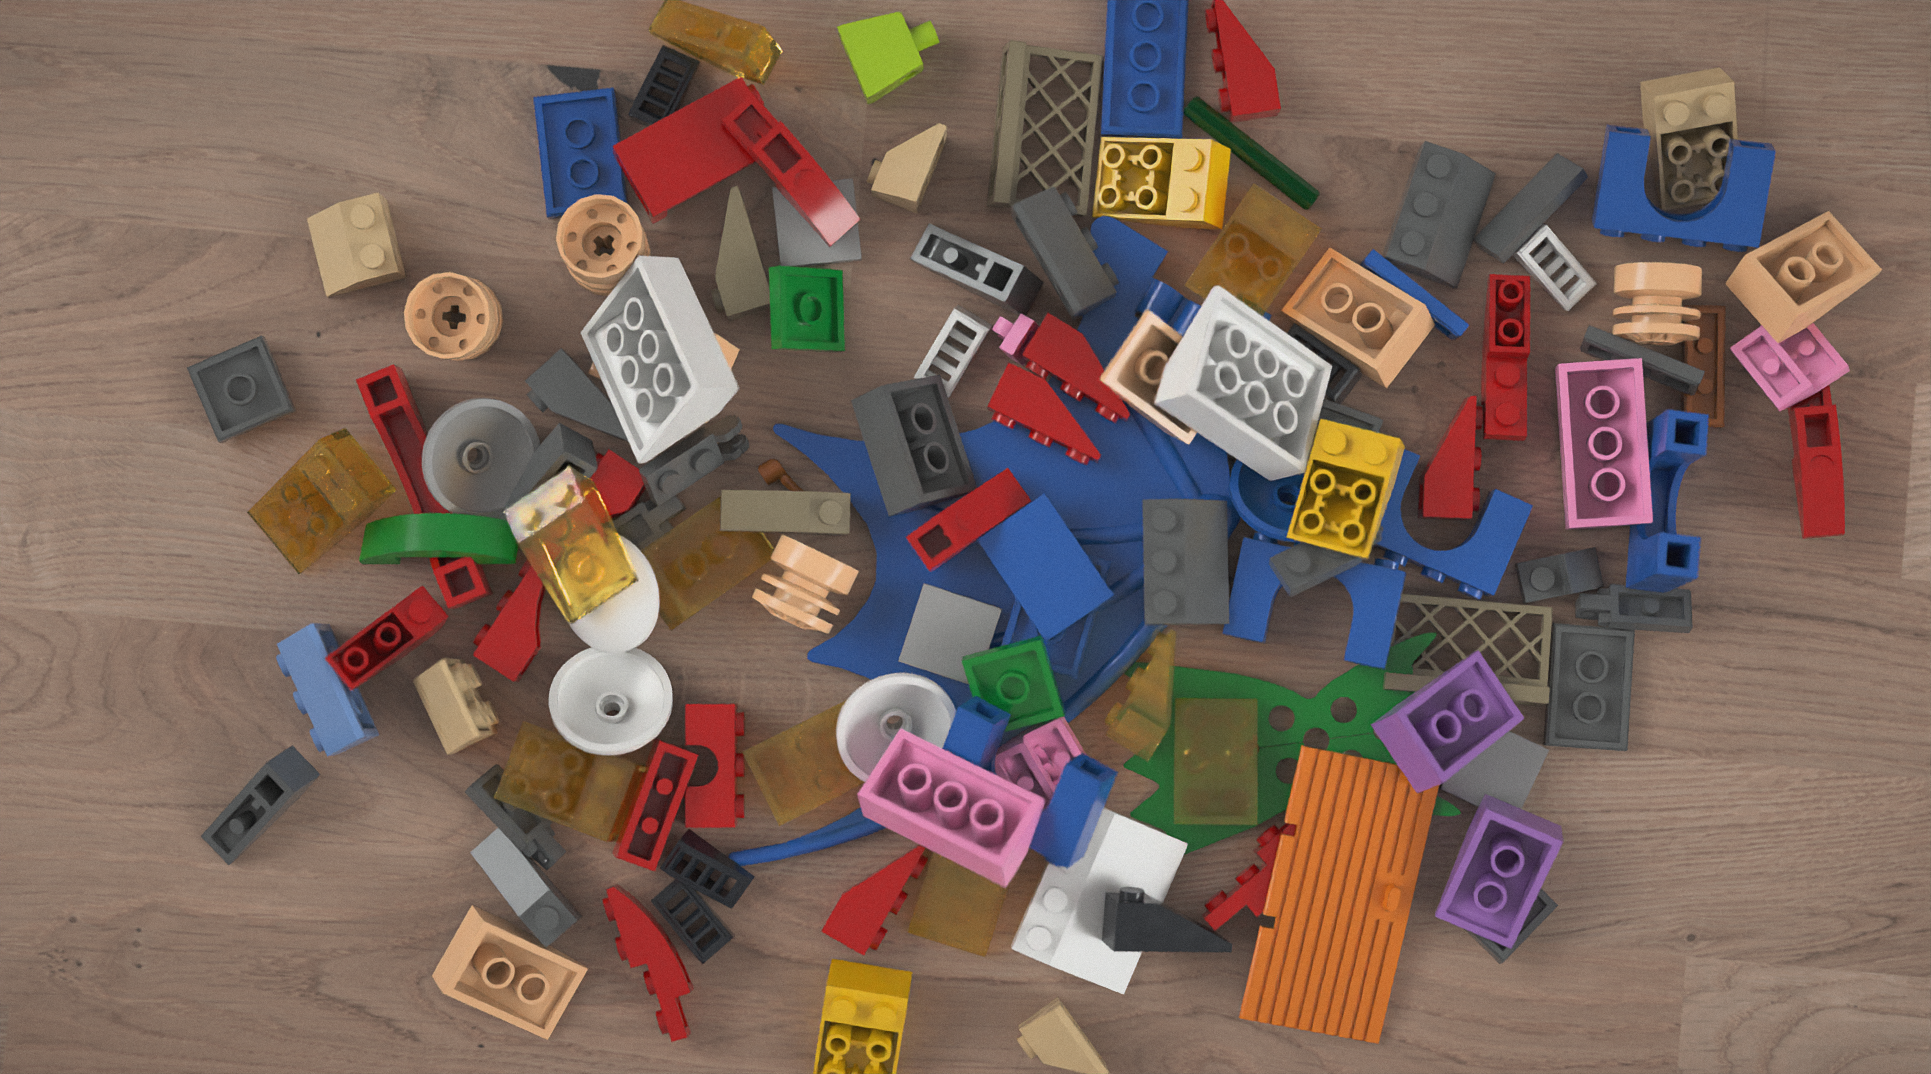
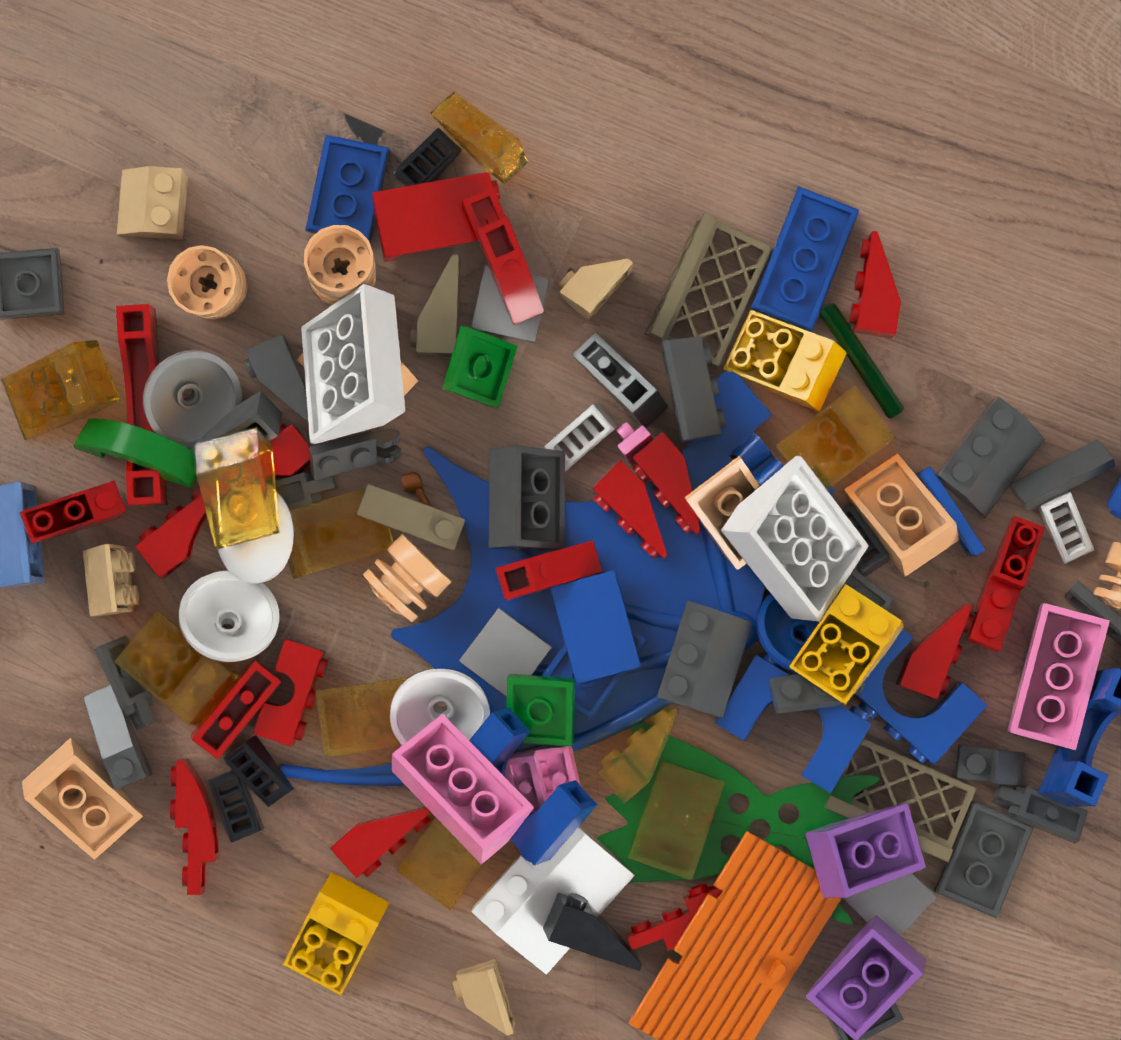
camera: 25 degrees right, 0 degrees up
lime torso [837,12,940,105] -> none

